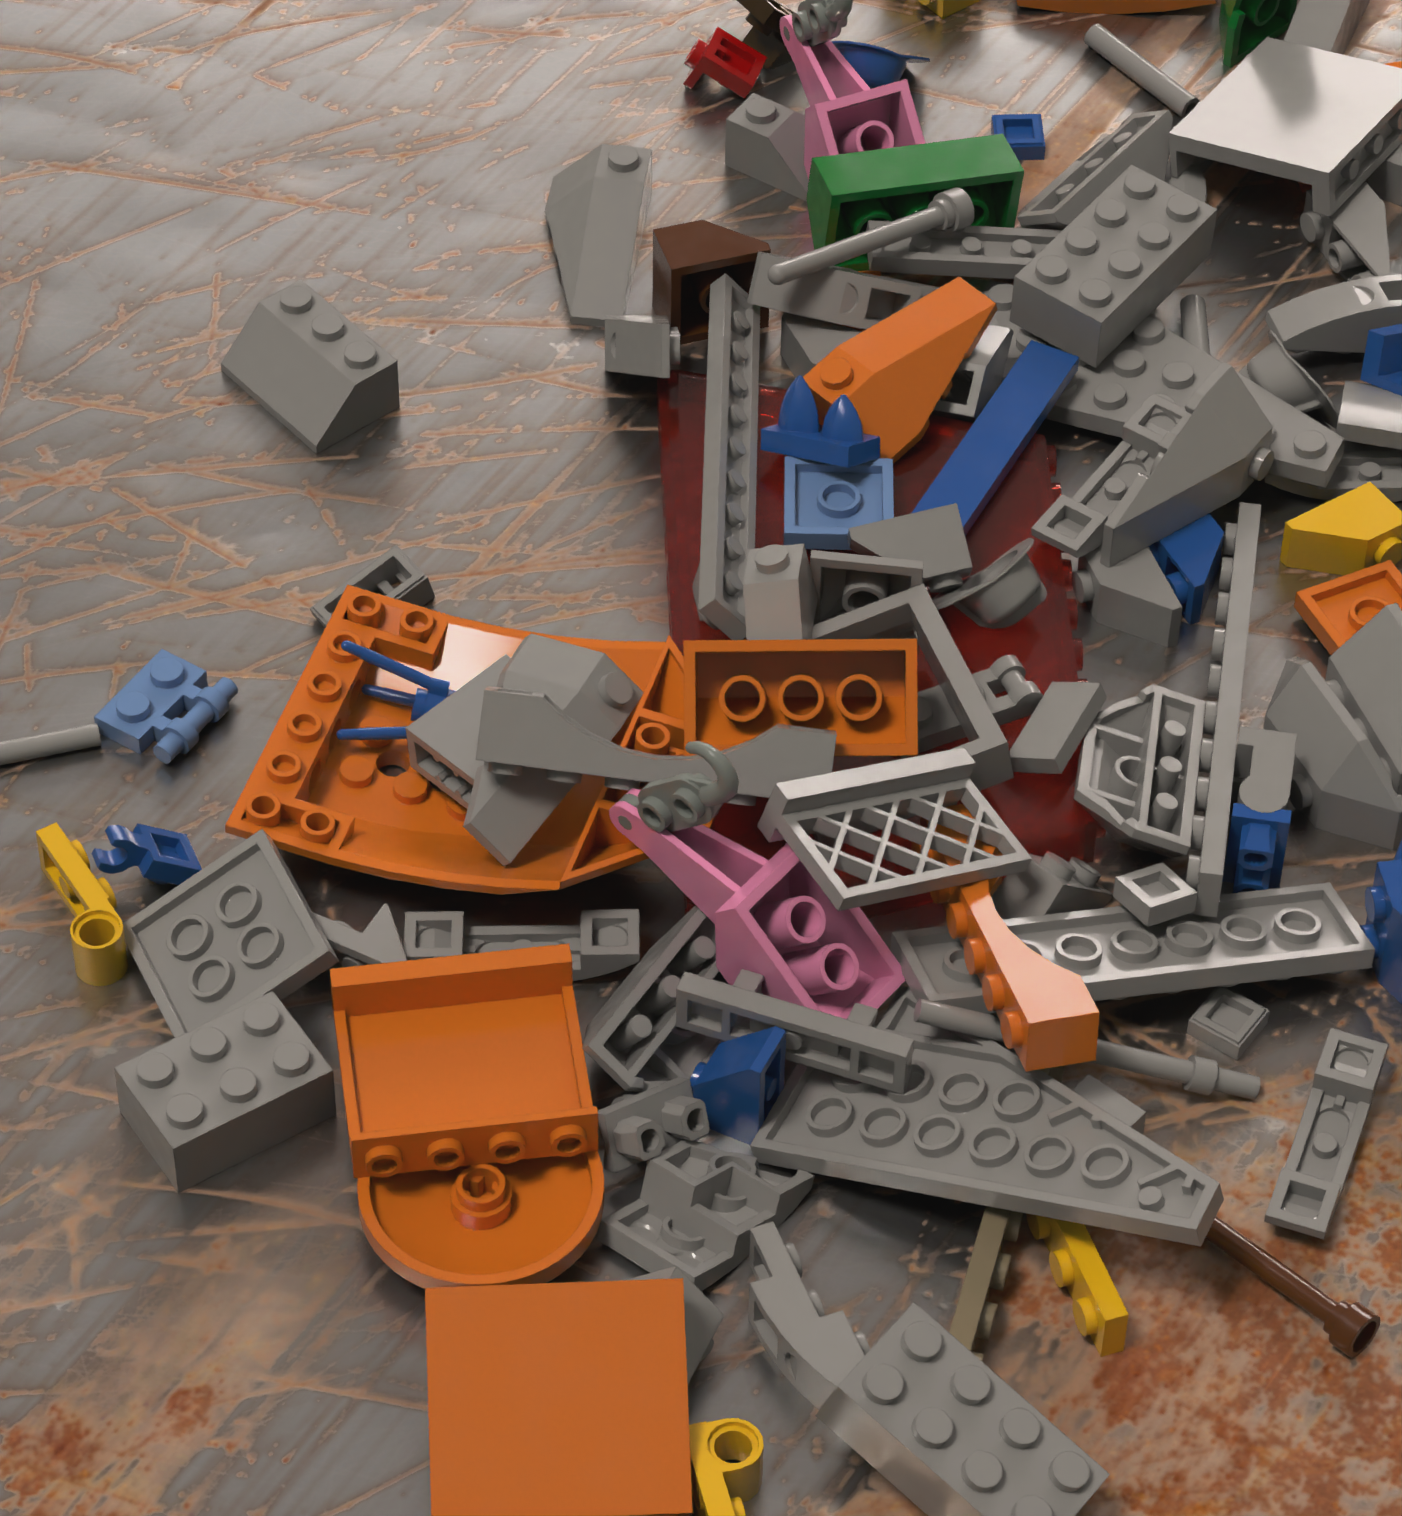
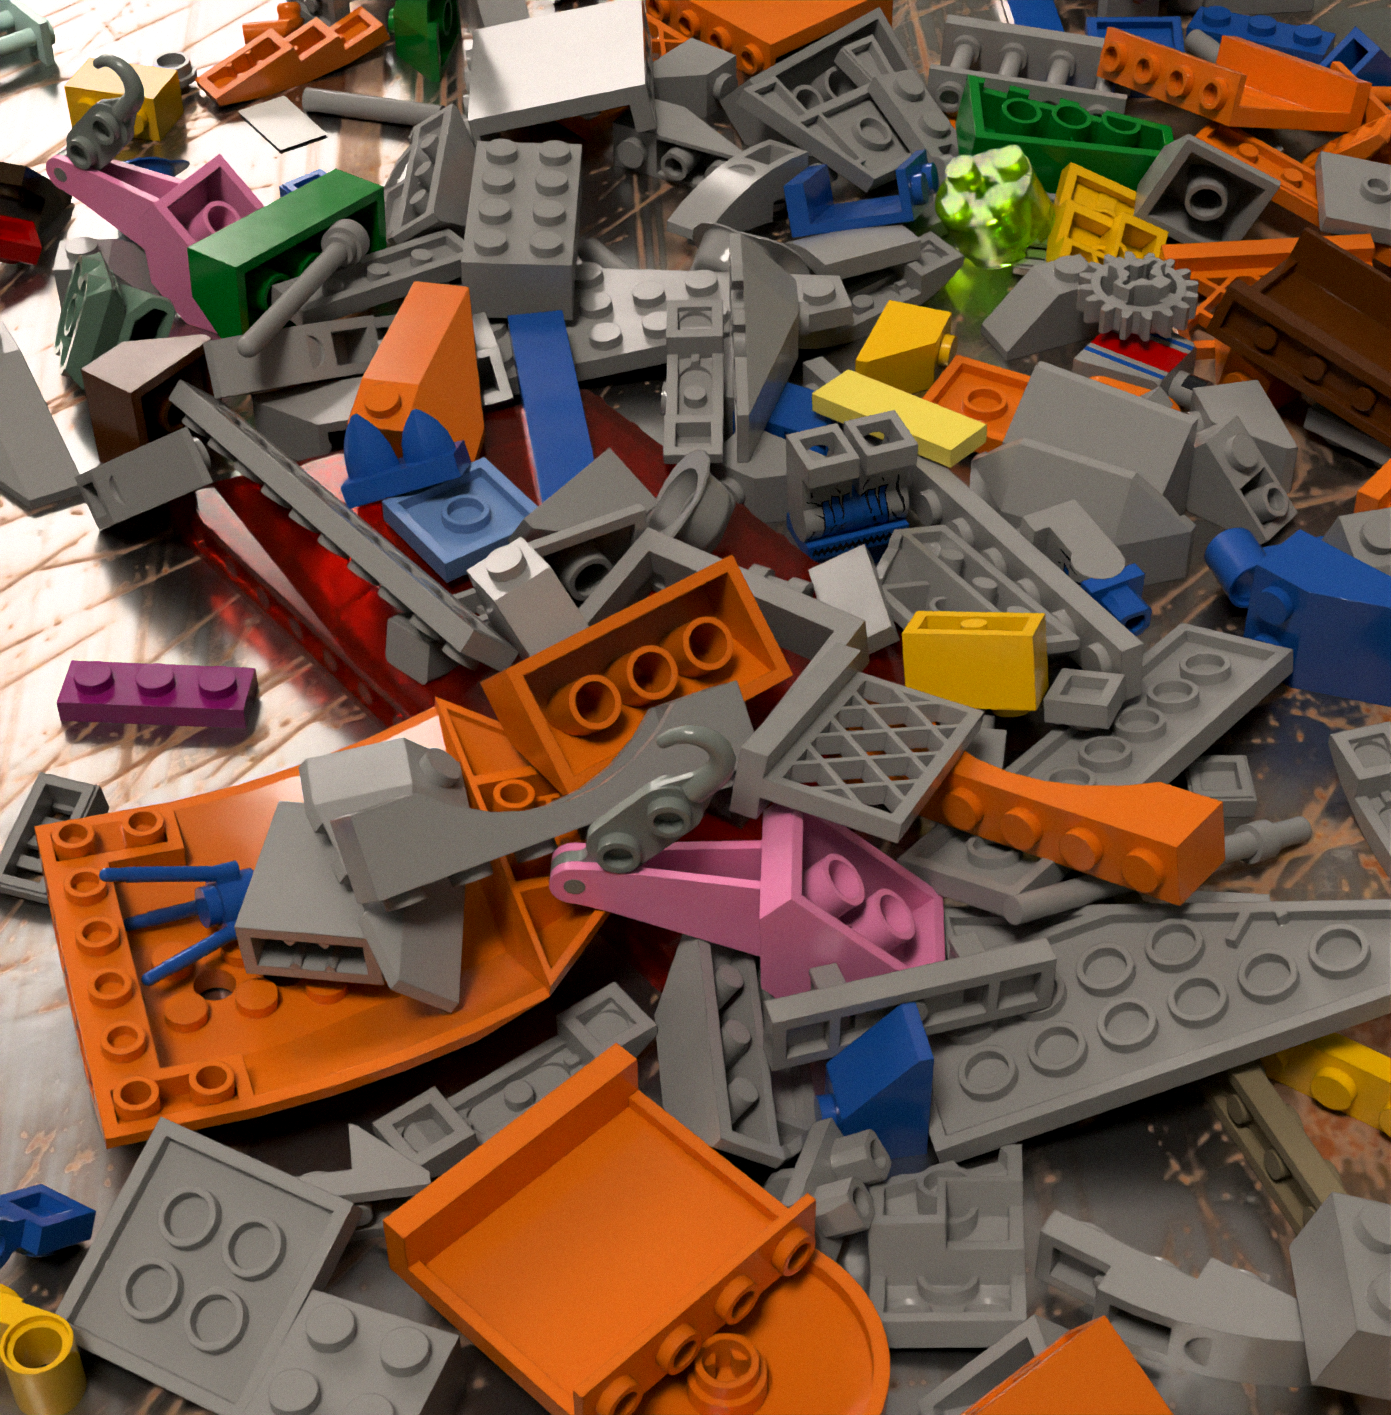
camera: 35 degrees left, 5 degrees down
none -> sand green piece [53,252,175,390]
none -> magenta plate [56,660,258,729]
none -> white sticker [238,96,327,151]
none -> light grey hips [786,410,918,570]
none -> light yellow tile [812,369,987,468]
none -> yellow brick [902,611,1049,717]

